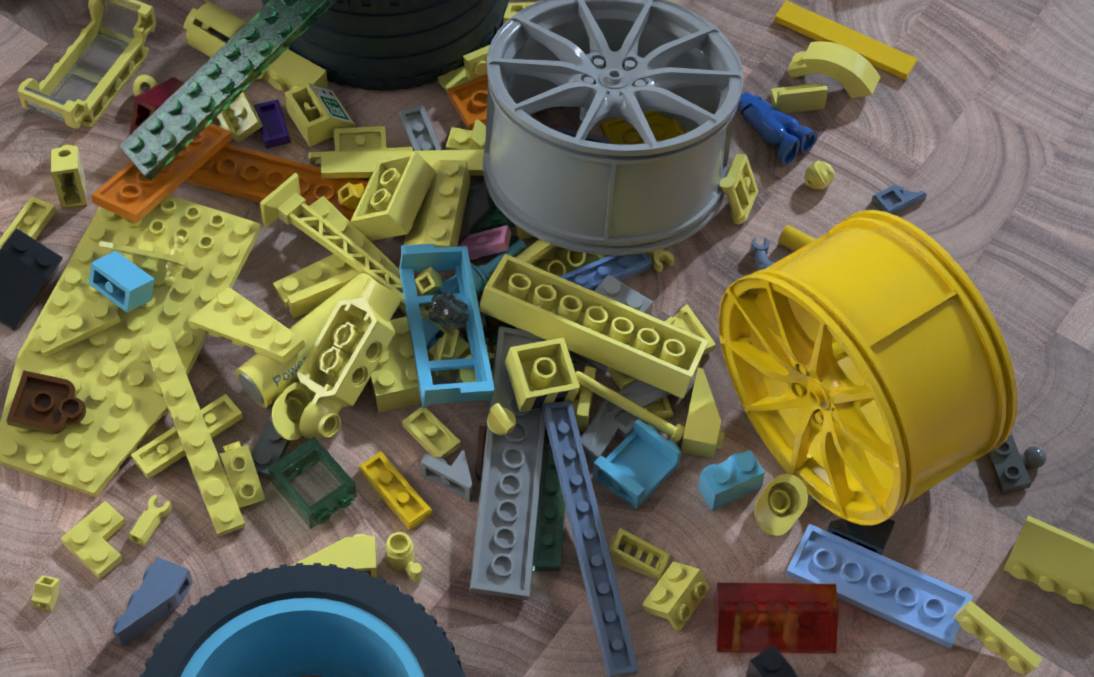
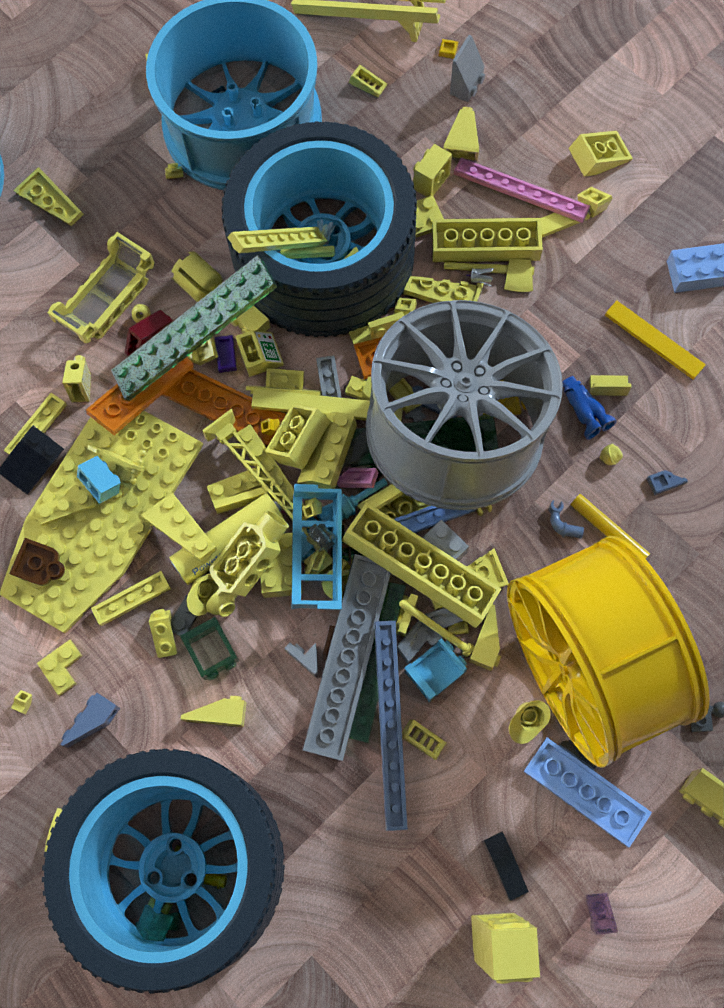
camera: 15 degrees right, 15 degrees up
light yellow bar [128,495,172,547] -> none
light yellow plate [141,327,245,537] -> none
yellow tile [358,451,433,531] -> none
light yellow piece [386,532,423,583] -> none
light yellow plate [402,407,461,460] -> none
light yellow plate [487,403,516,435] -> none
light yellow brick [505,337,580,412] -> none
light yellow bracket [641,561,710,631] -> none
medium azure brick [698,450,765,511] -> none
clear red slope [714,582,838,654] -> none
light yellow plate [719,154,758,224] -> none
light yellow arch [787,41,880,98] -> none
light yellow plate [953,601,1042,675] -> none

